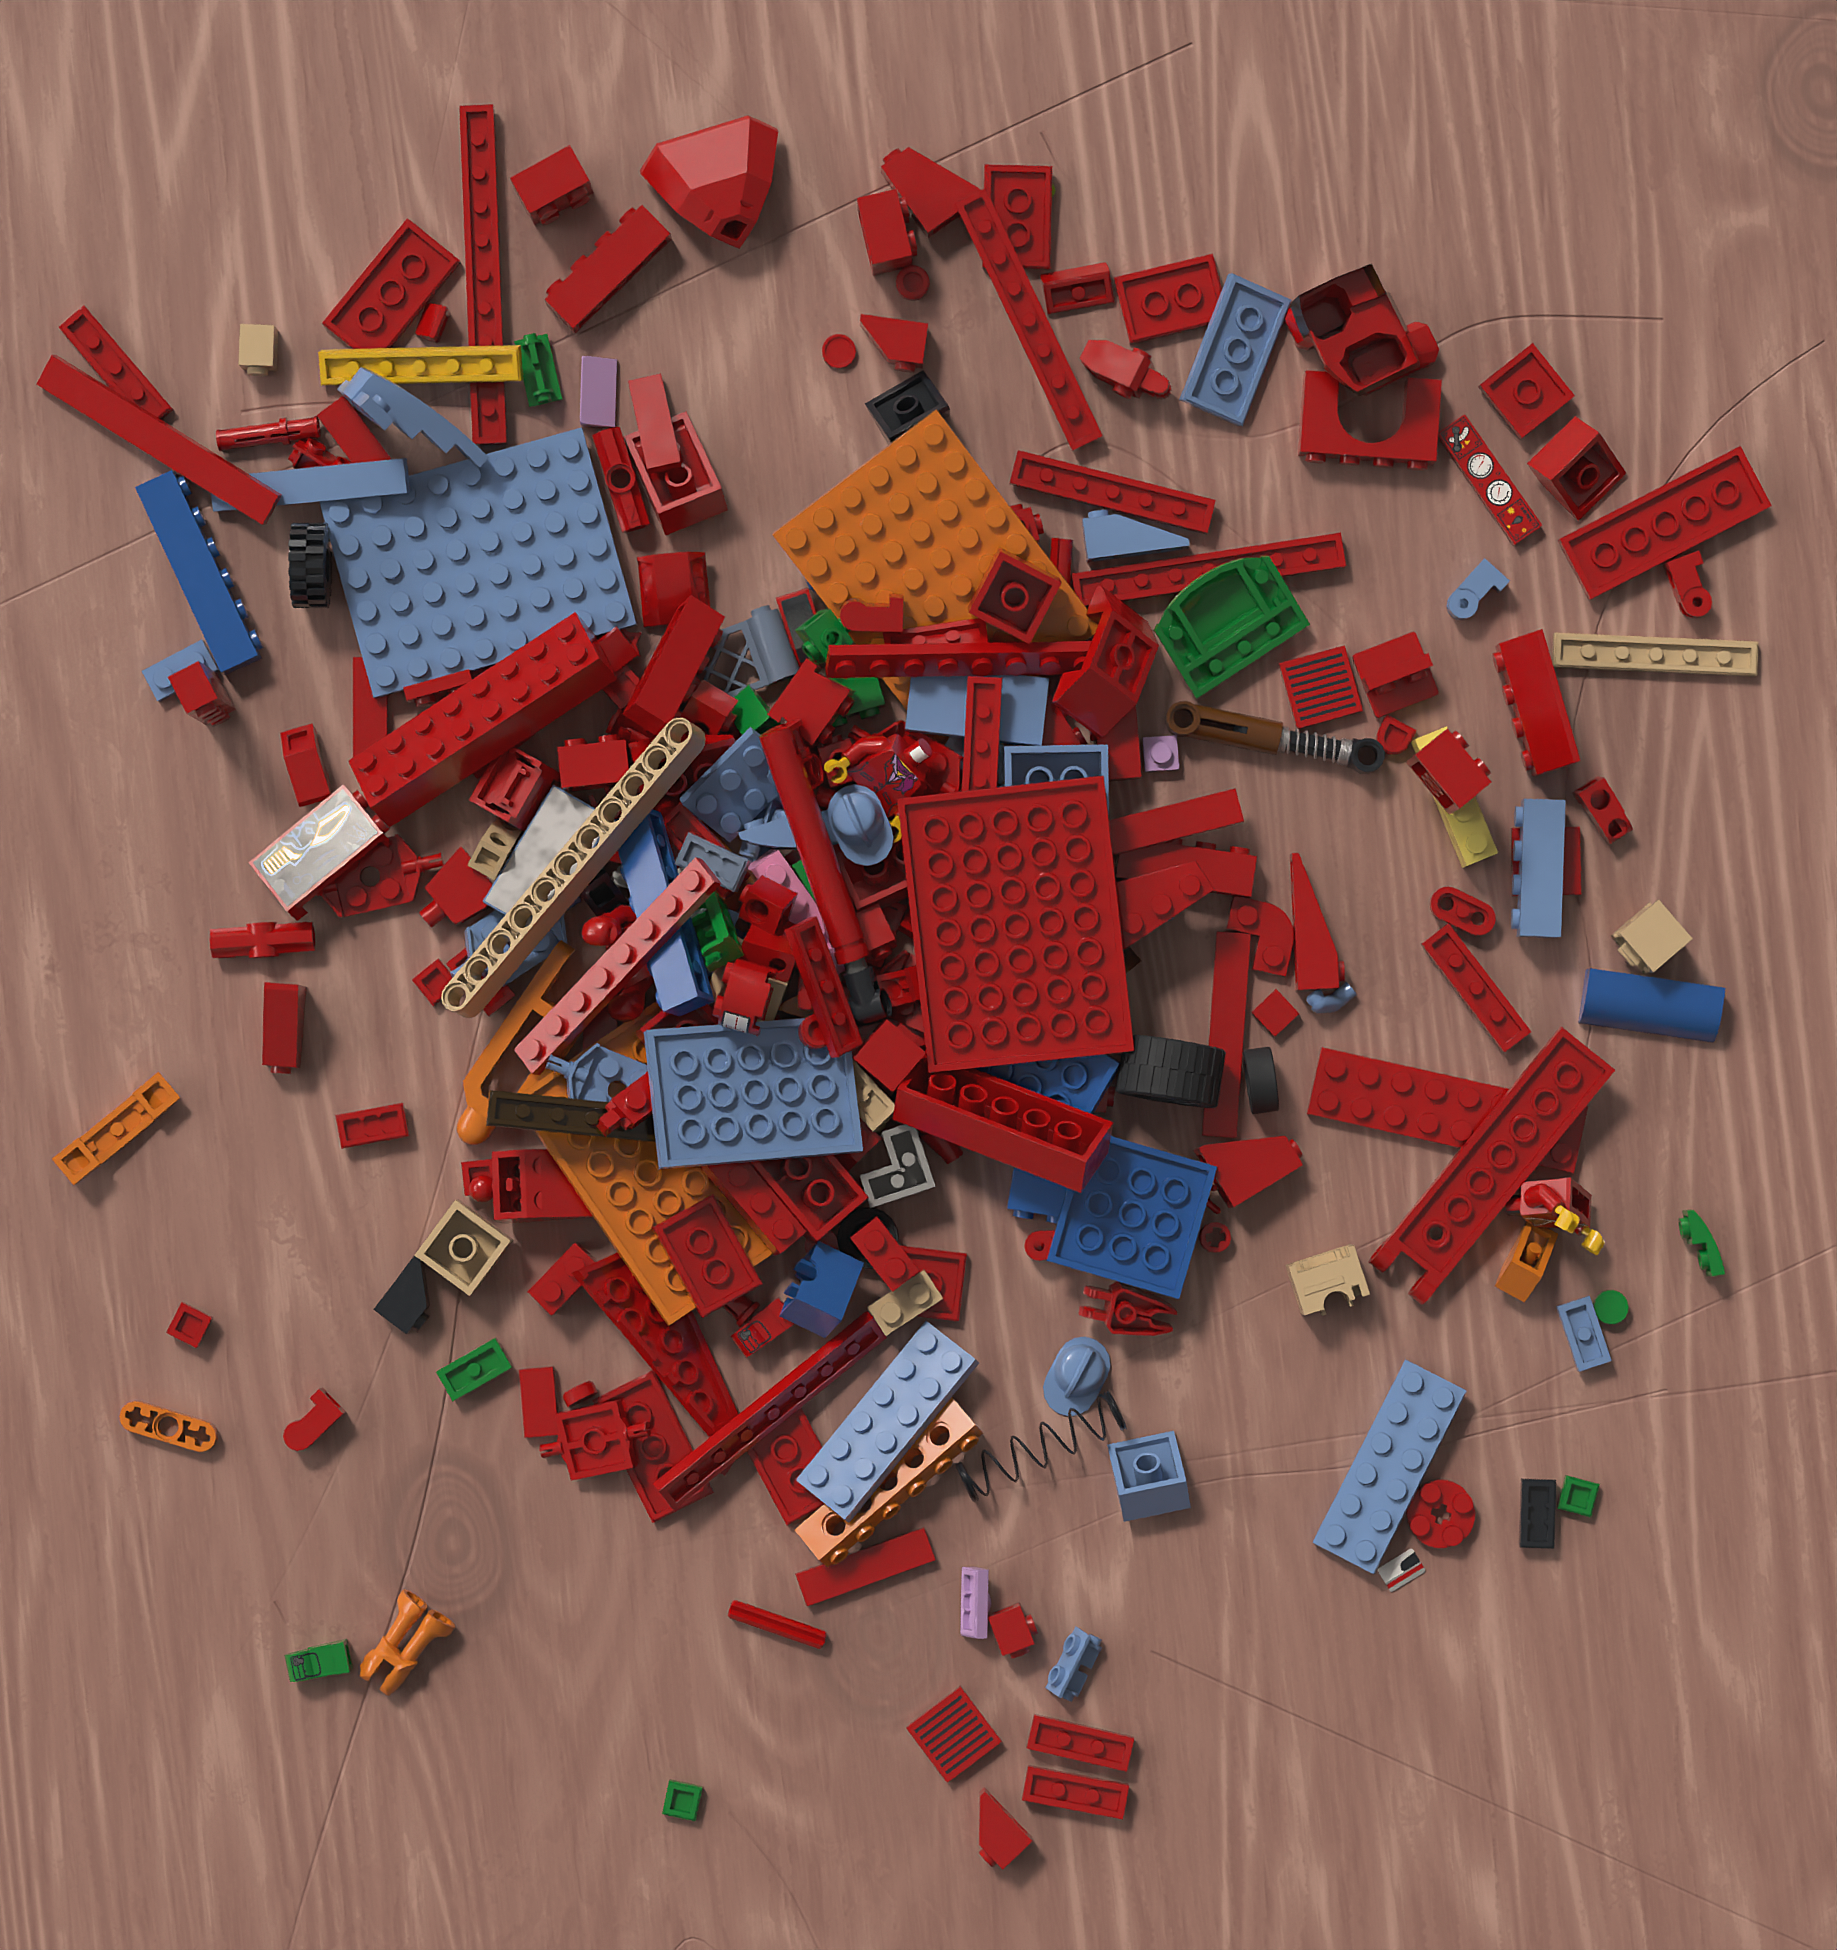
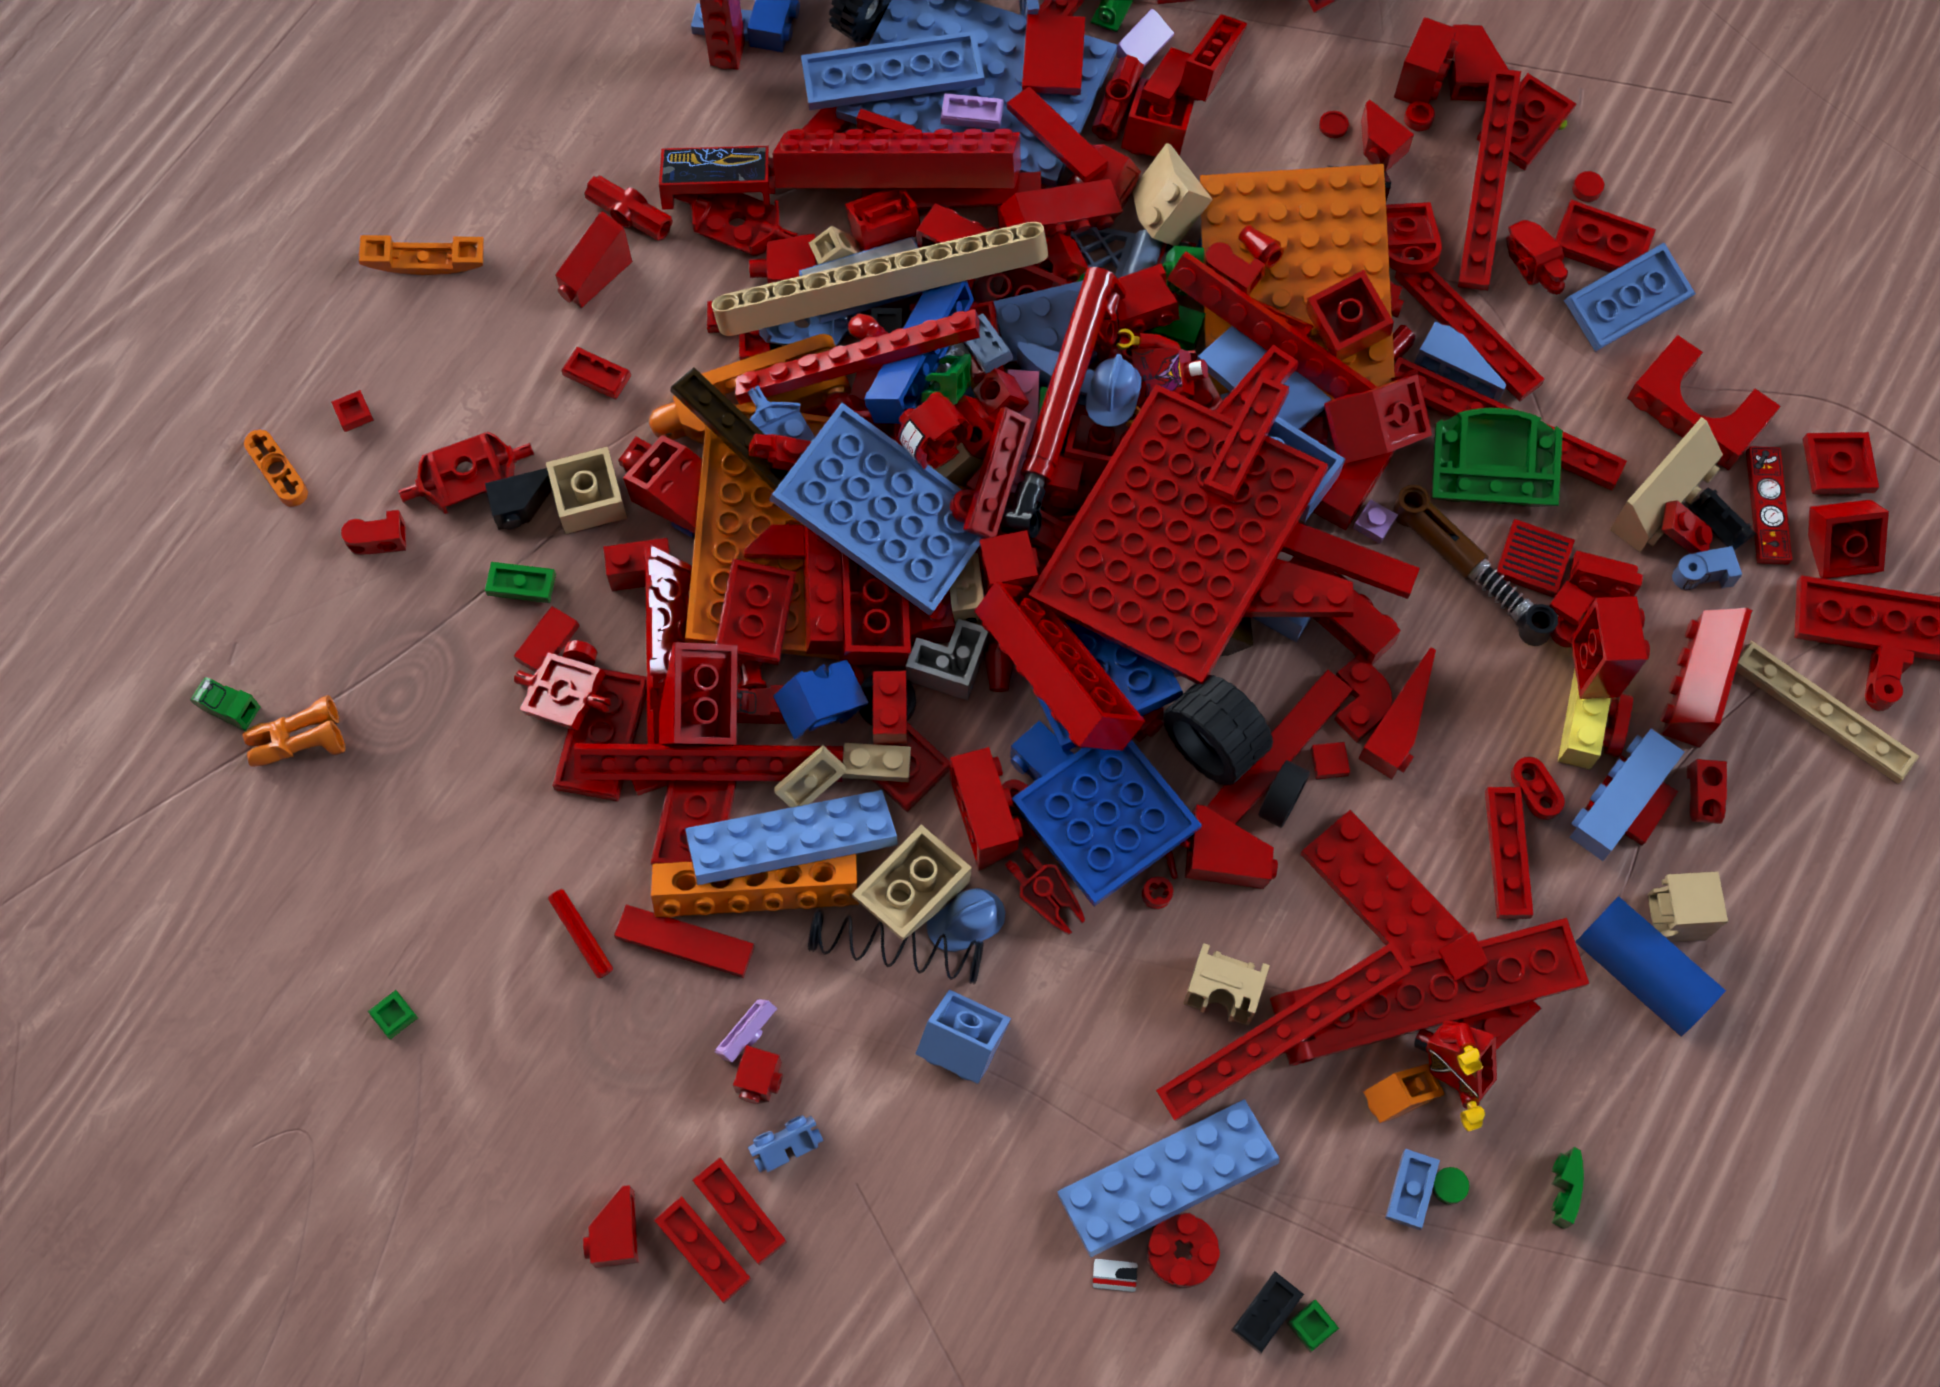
camera: 40 degrees right, 20 degrees down
red slope [280,723,332,807] -> none
red tile [906,1685,1002,1783] -> none
red slope [1040,262,1114,314] -> none
red piece [1284,264,1440,396] -> none
medium blue arm [1306,982,1357,1014] -> none
none -> red plate [398,432,534,514]
none -> red slope [659,642,737,745]
none -> red tile [743,524,804,560]
none -> tan plate [774,745,846,807]
none -> medium blue plate [801,30,985,110]
none -> tan slope [852,824,972,941]
none -> lavender plate [941,93,1004,130]
none -> red slope [950,747,1023,871]
none -> red tile [1007,86,1108,183]
none -> red tile [1022,14,1086,95]
none -> tan slope [1132,143,1213,246]
none -> red plate [1156,941,1413,1122]
none -> red slope [1178,14,1247,102]
none -> red plate [1203,375,1289,501]
none -> red cone [1238,225,1284,268]
none -> red plate [1386,202,1442,274]
none -> red slope [1438,932,1489,982]
none -> red tile [1549,581,1594,626]
none -> red tile [1572,171,1605,202]
none -> red plate [1602,694,1633,757]
none -> tan slope [1610,417,1723,552]
none -> red plate [1662,500,1713,554]
none -> black hinge [1688,487,1756,551]

